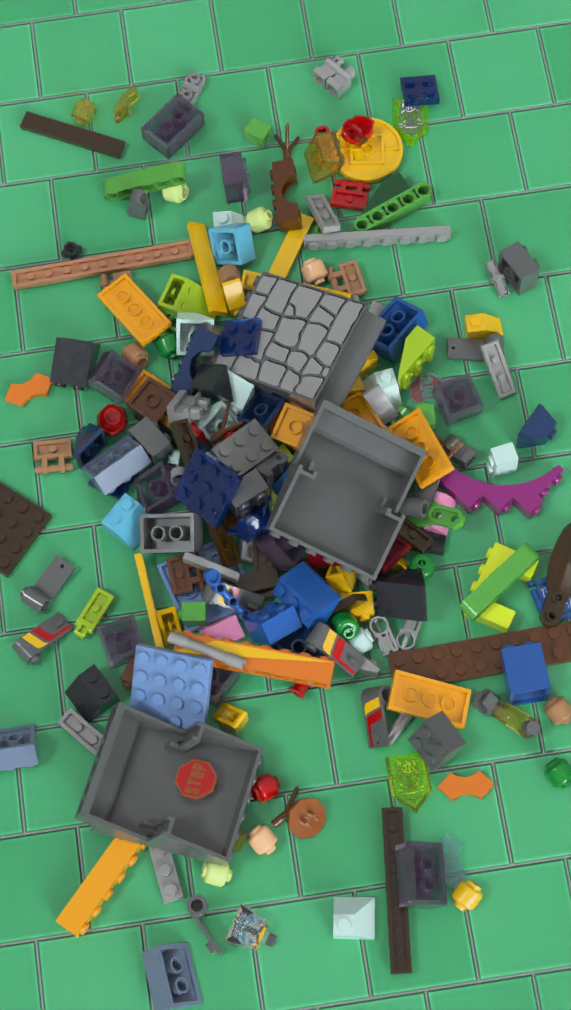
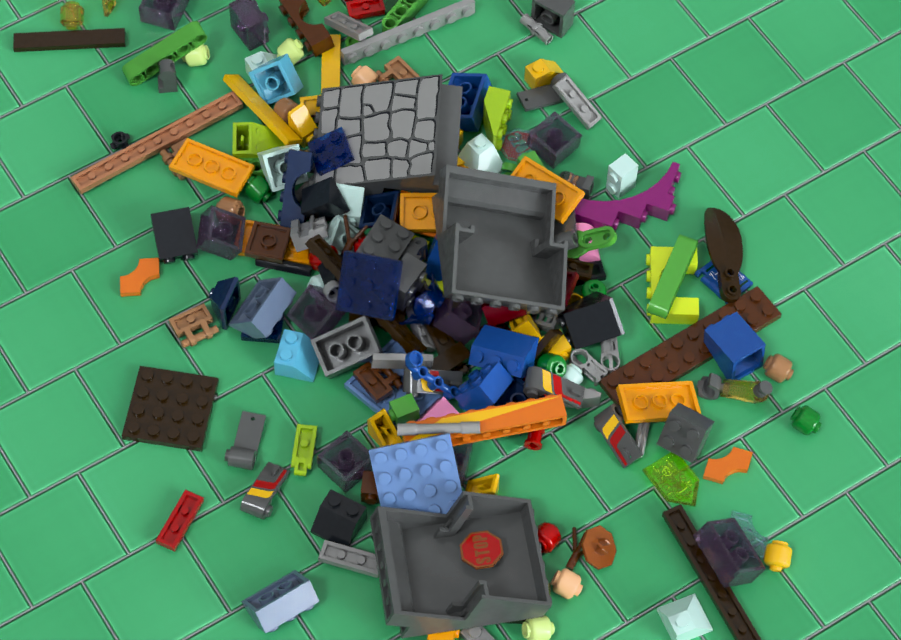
camera: 30 degrees left, 10 degrees down
red hair [97,404,128,438] -> none
dark grey brick [129,416,174,471] -> none
yellow tile [134,553,165,649] -> none
light grey slope [363,384,399,425] -> none
dark blue slope [516,403,557,449] -> none

